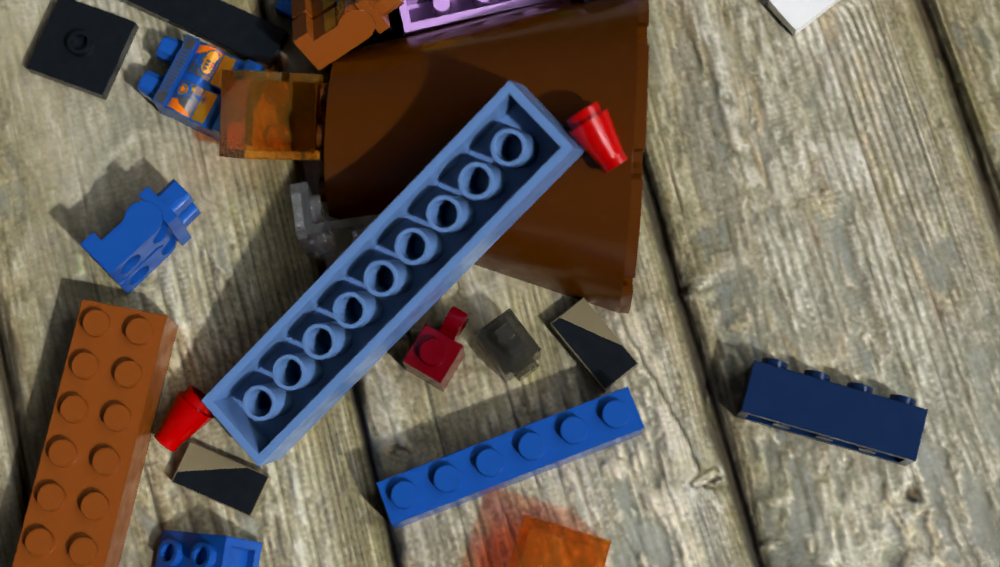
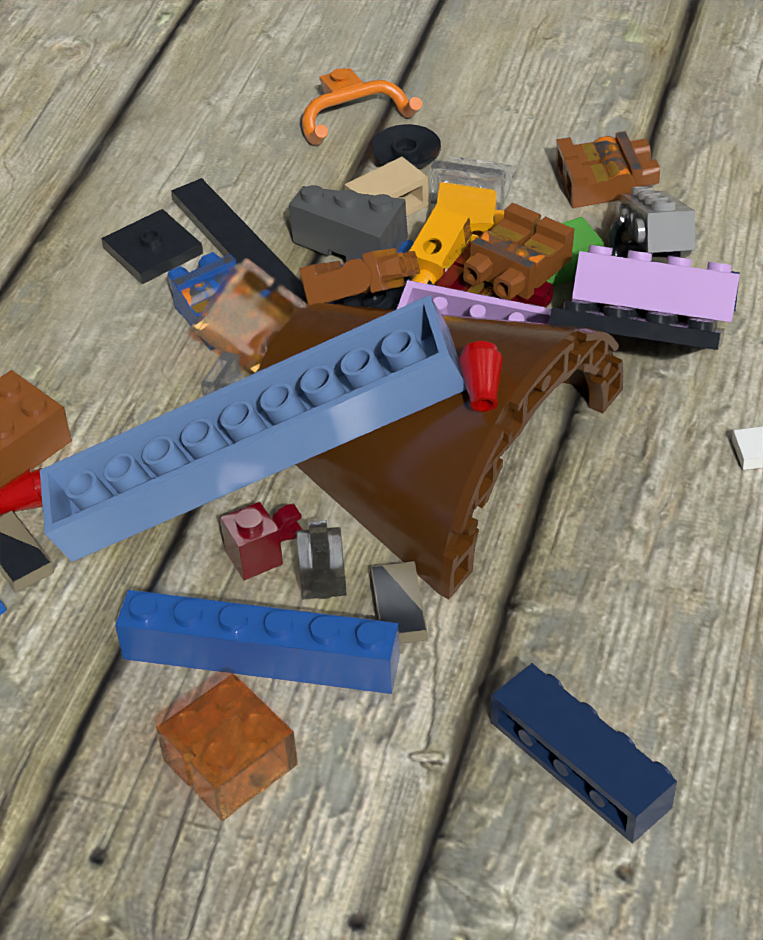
camera: 30 degrees right, 30 degrees down
blue hips [80,179,201,294] -> none

